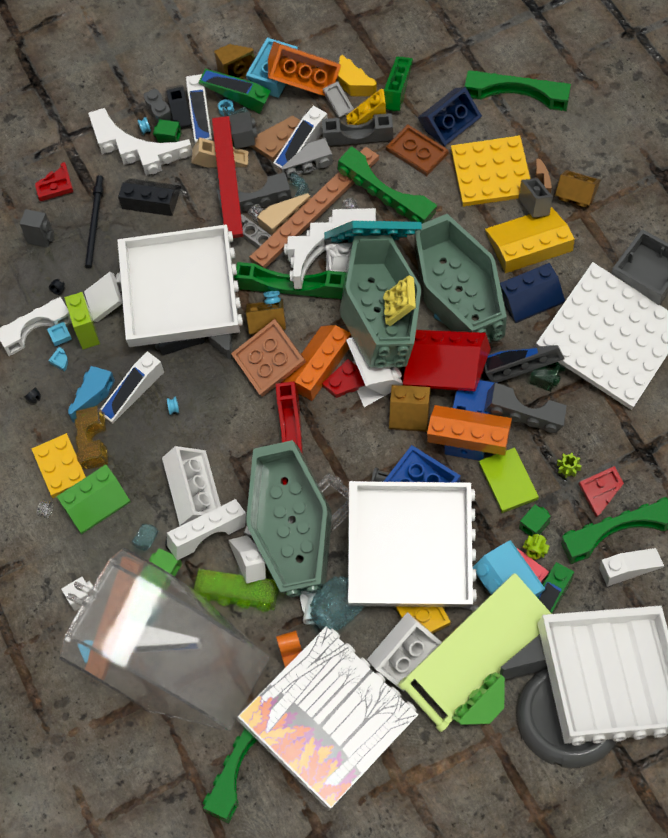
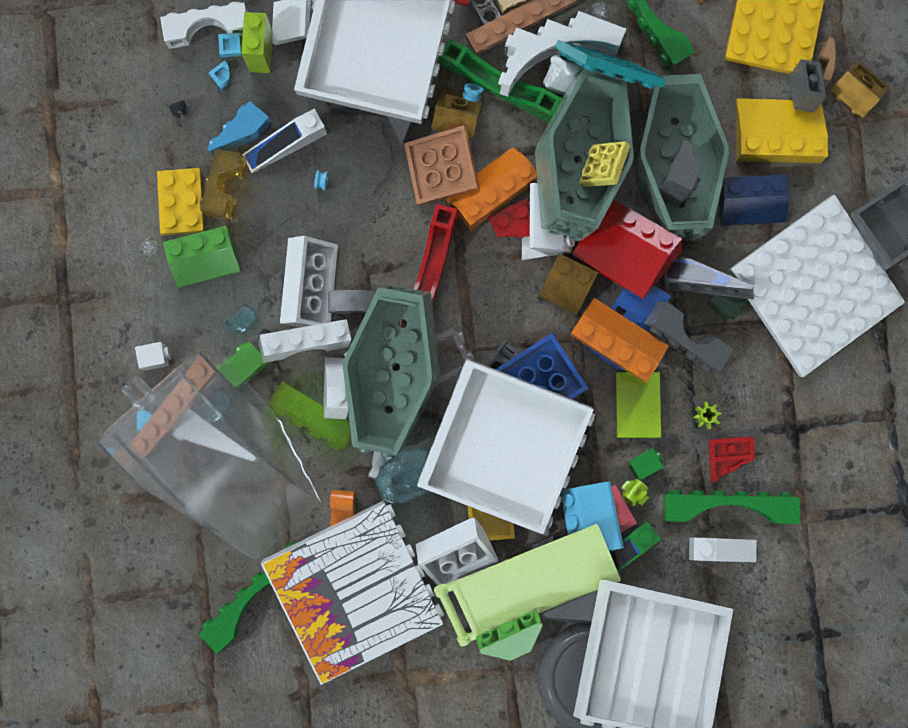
camera: 15 degrees right, 20 degrees up
none -> flat silver slope [328,290,375,315]
none -> dark grey slope [658,139,701,206]

